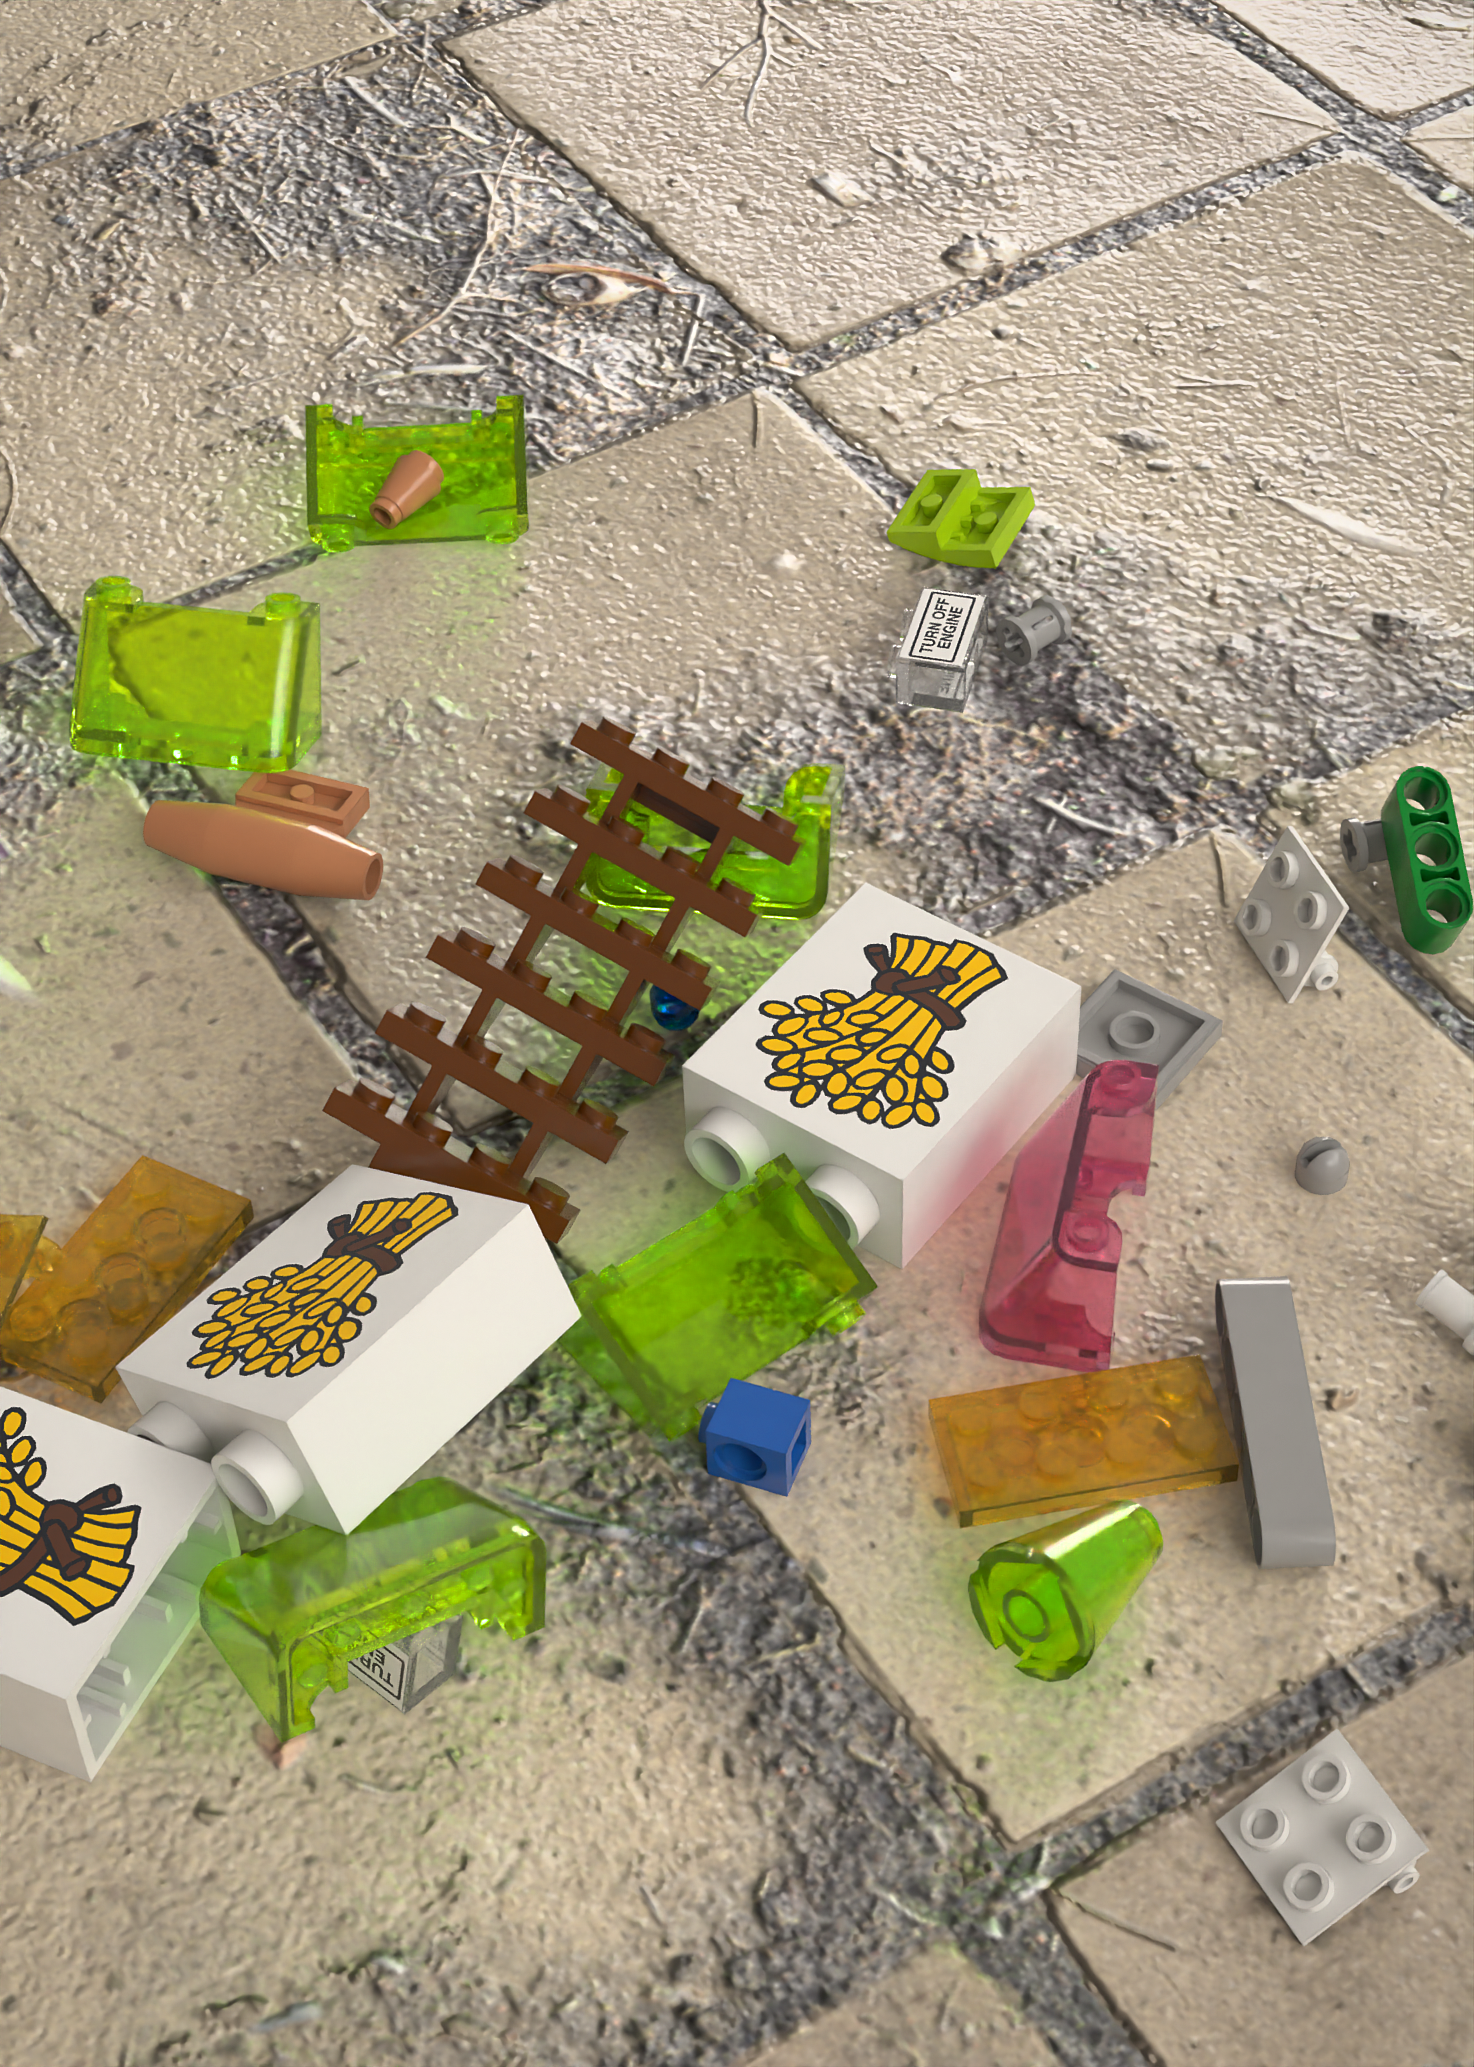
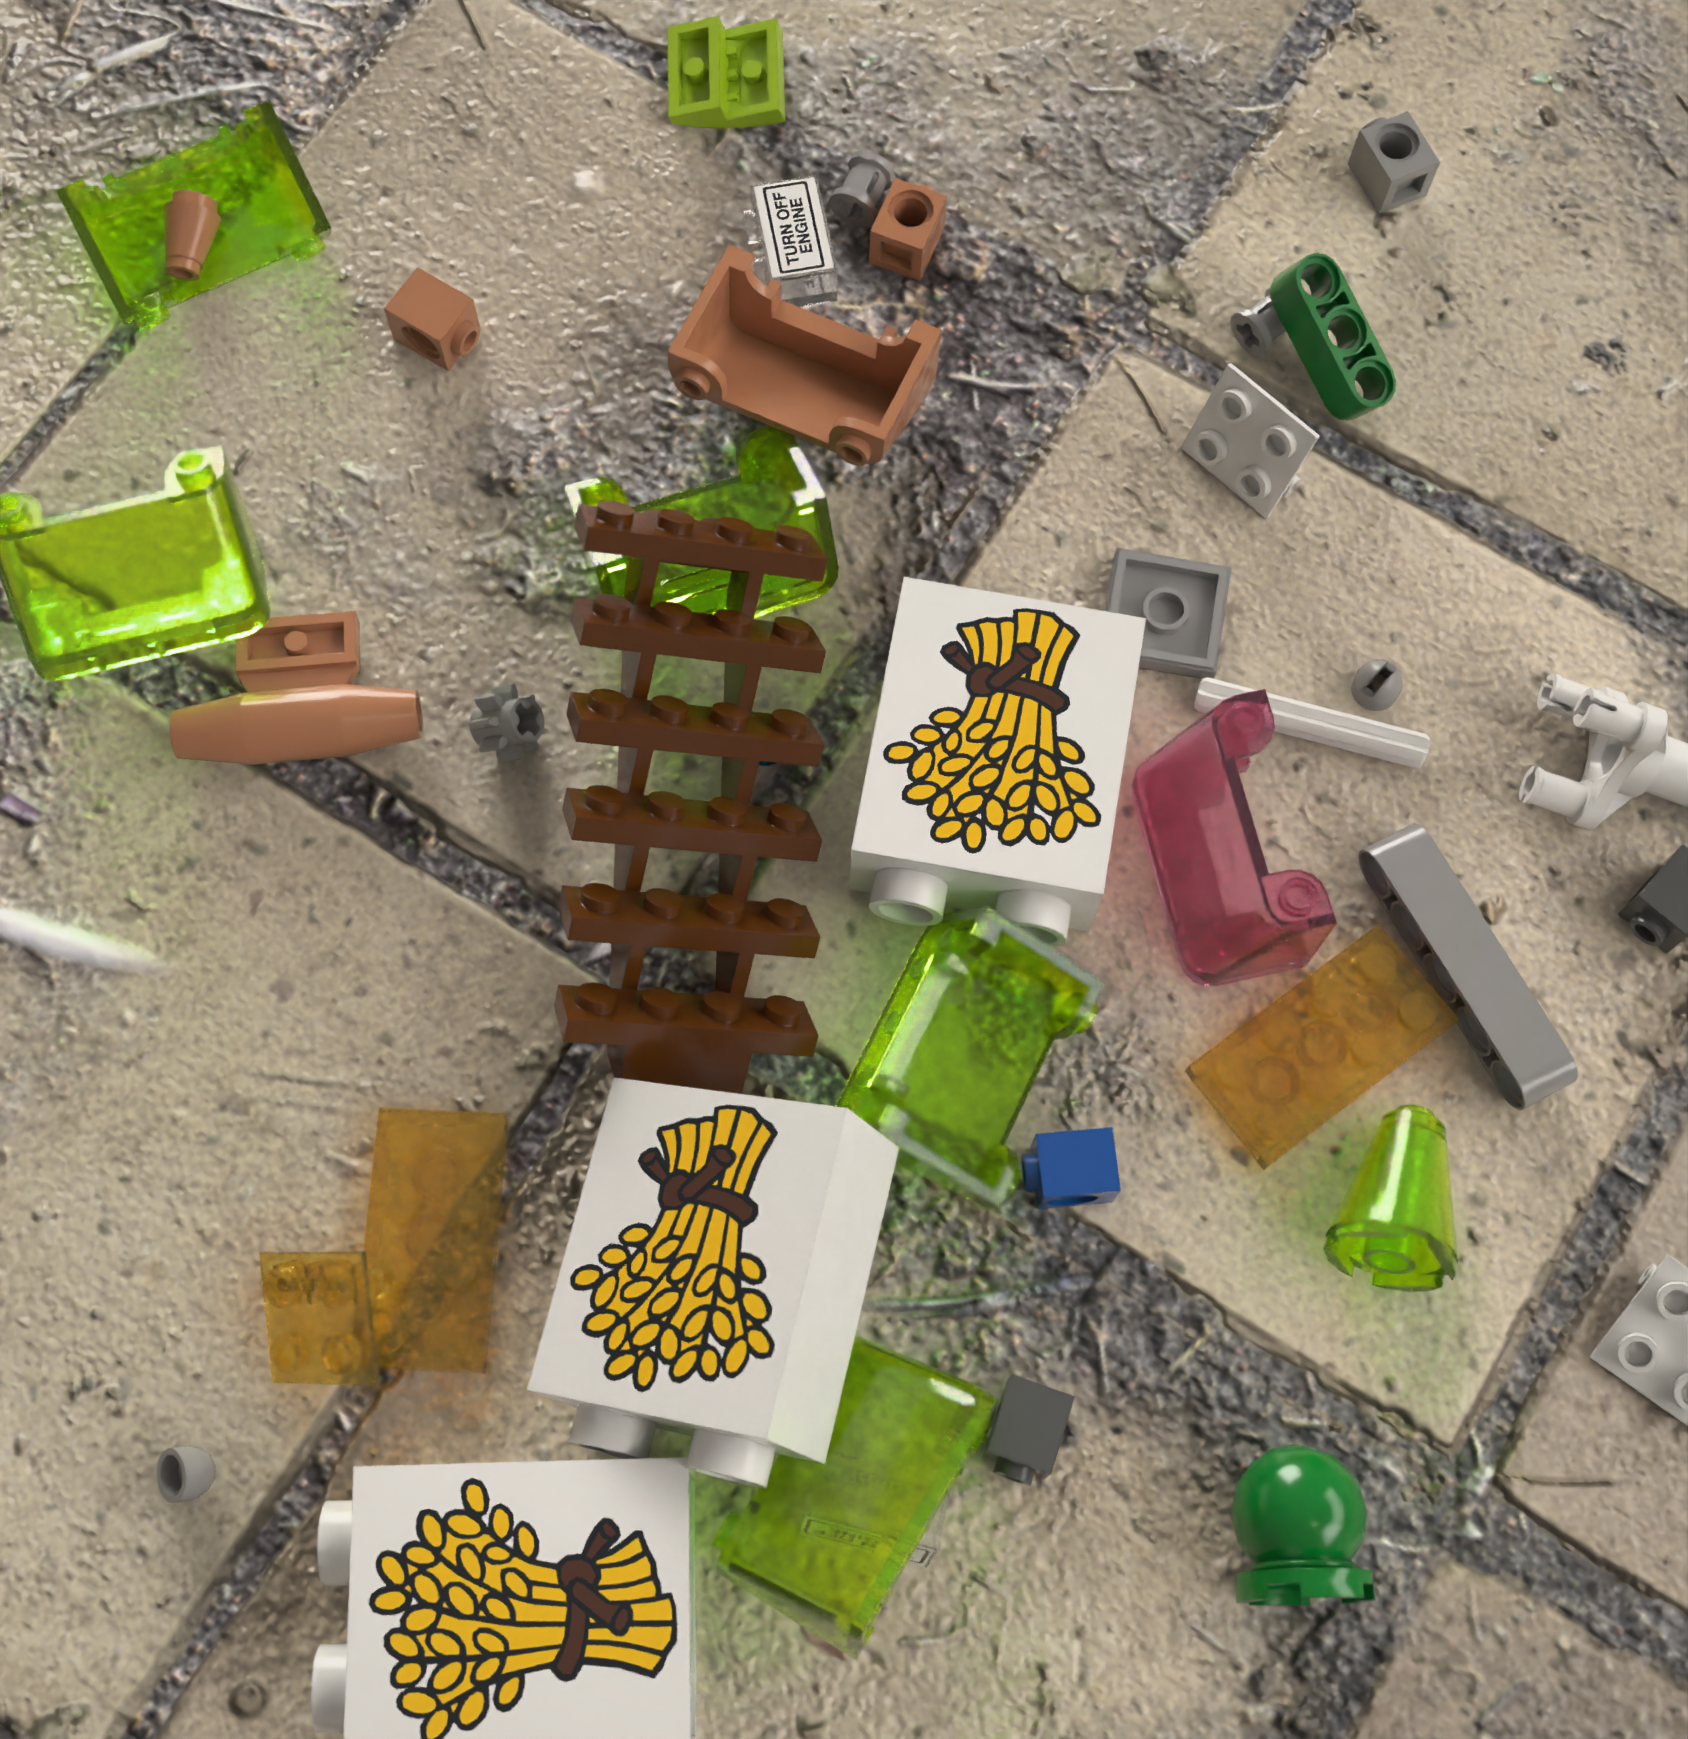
camera: 30 degrees left, 25 degrees up
none -> nougat brick [384,267,481,371]
none -> light grey gear [469,684,544,762]
none -> nougat windscreen [668,245,942,466]
none -> nougat brick [869,178,947,281]
none -> dark grey brick [982,1374,1075,1486]
none -> white axle [1194,677,1430,768]
none -> green tile [1230,1444,1375,1606]

